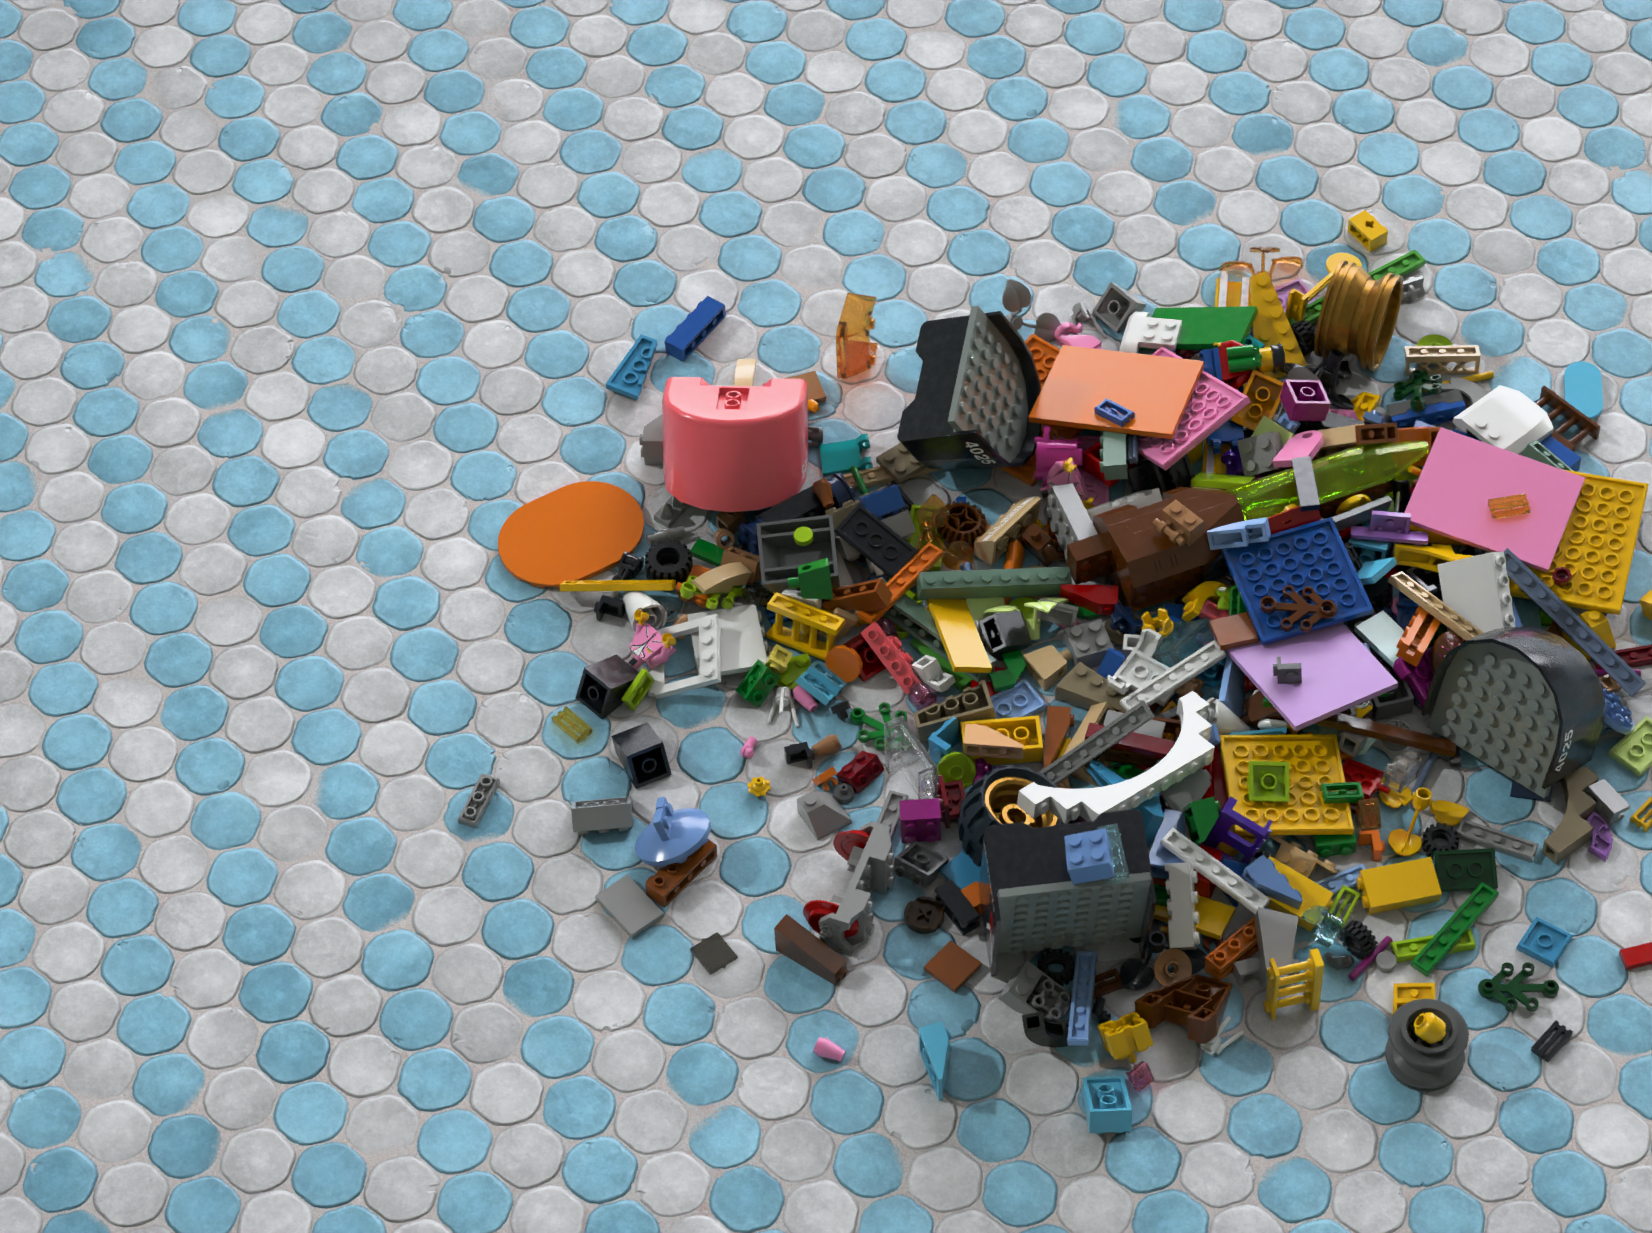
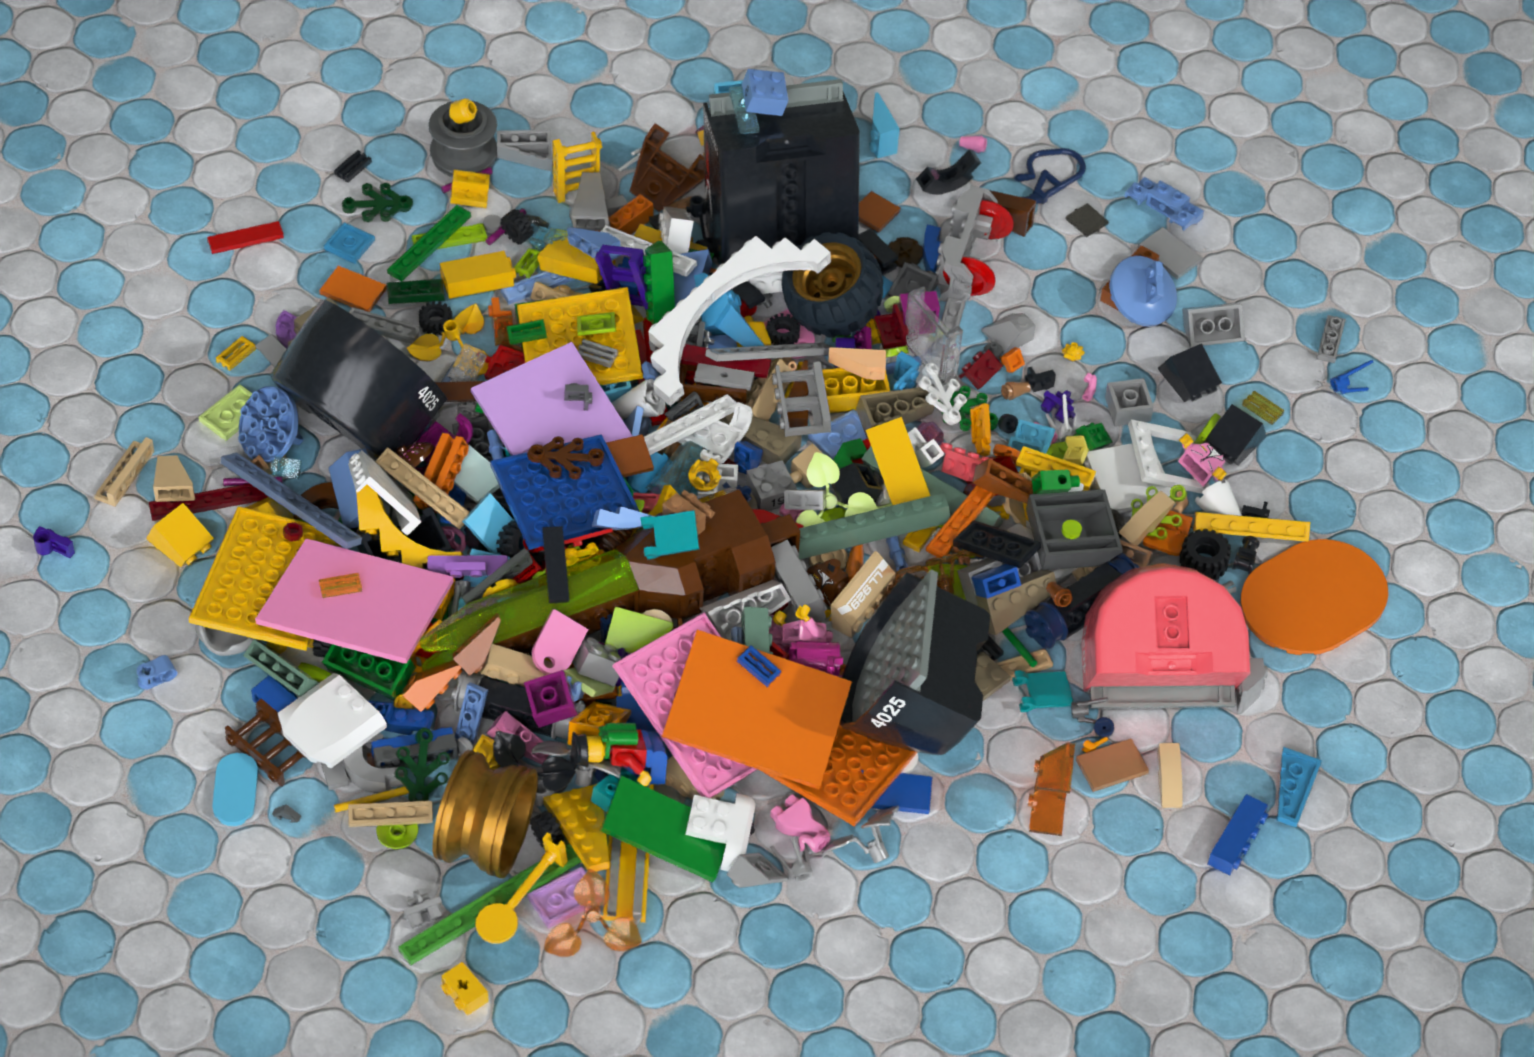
camera: 170 degrees right, 0 degrees up
none -> dark grey tile [272,804,302,823]
none -> orange tile [319,265,387,312]
none -> light grey wedge [497,130,552,172]
none -> light grey tile [578,339,618,368]
none -> teal flag [640,510,699,560]
none -> light grey window [772,361,831,437]
none -> yellowish green tile [884,296,899,313]
none -> black arch [916,149,981,195]
none -> white plant [918,363,967,425]
none -> blue slope [923,224,944,273]
none -> light orange hinge [970,403,991,457]
none -> dark blue piece [1014,148,1086,204]
none -> dark purple hips [1041,390,1076,423]
none -> light grey brick [1105,378,1154,426]
none -> medium blue bracket [1124,177,1204,231]
none -> blue plant [1330,360,1374,395]

